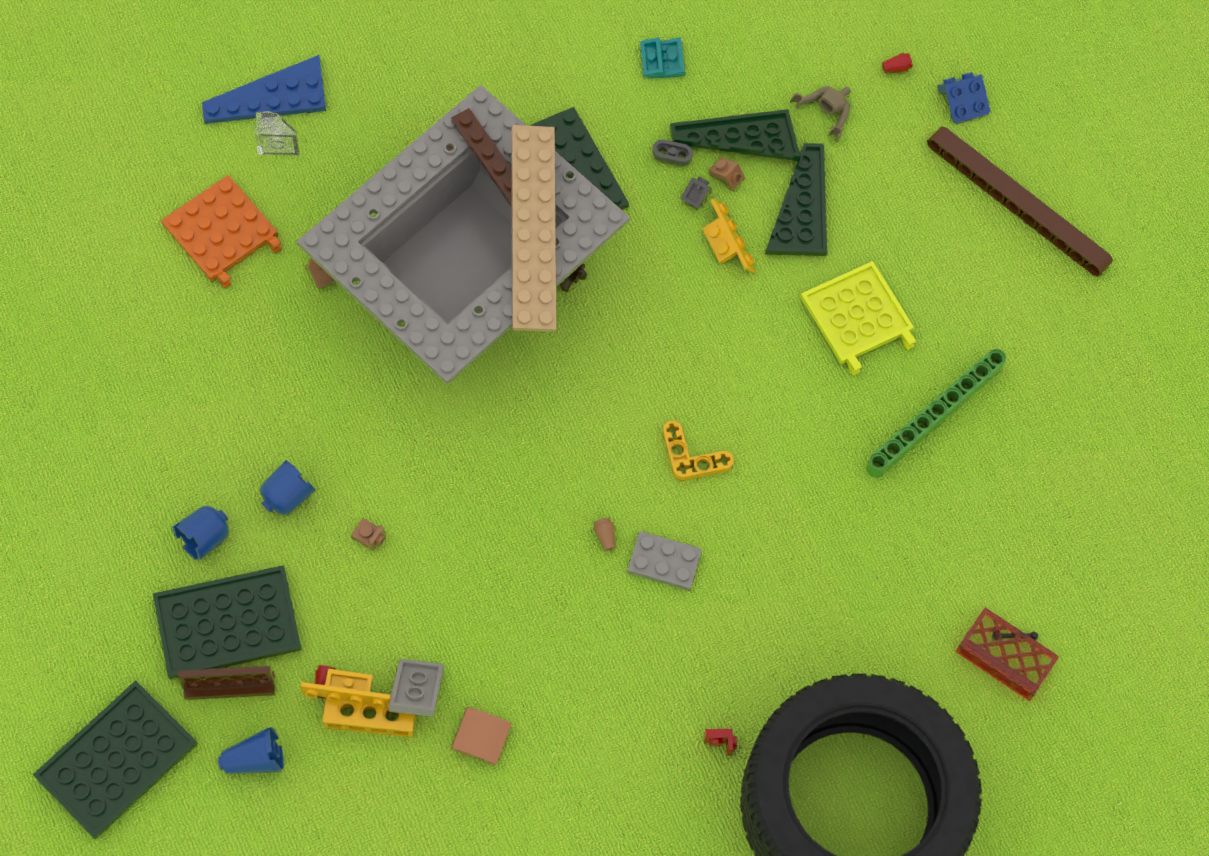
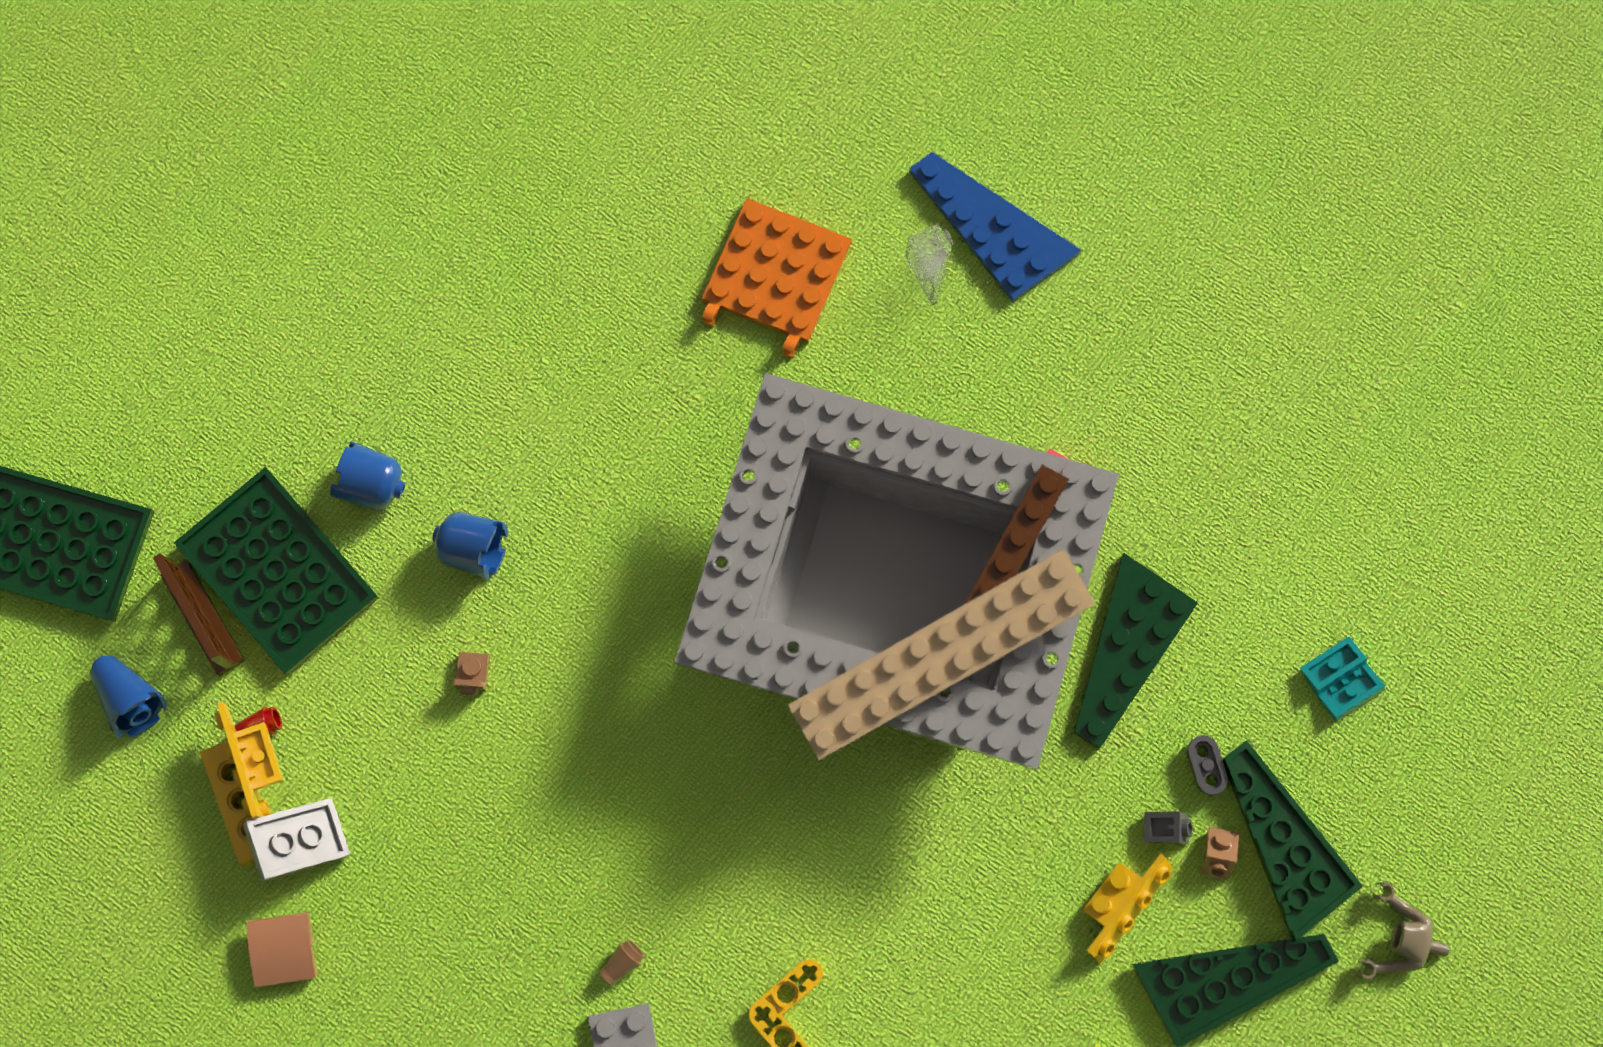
camera: 70 degrees right, 10 degrees up
red cone [882,52,913,73] -> none

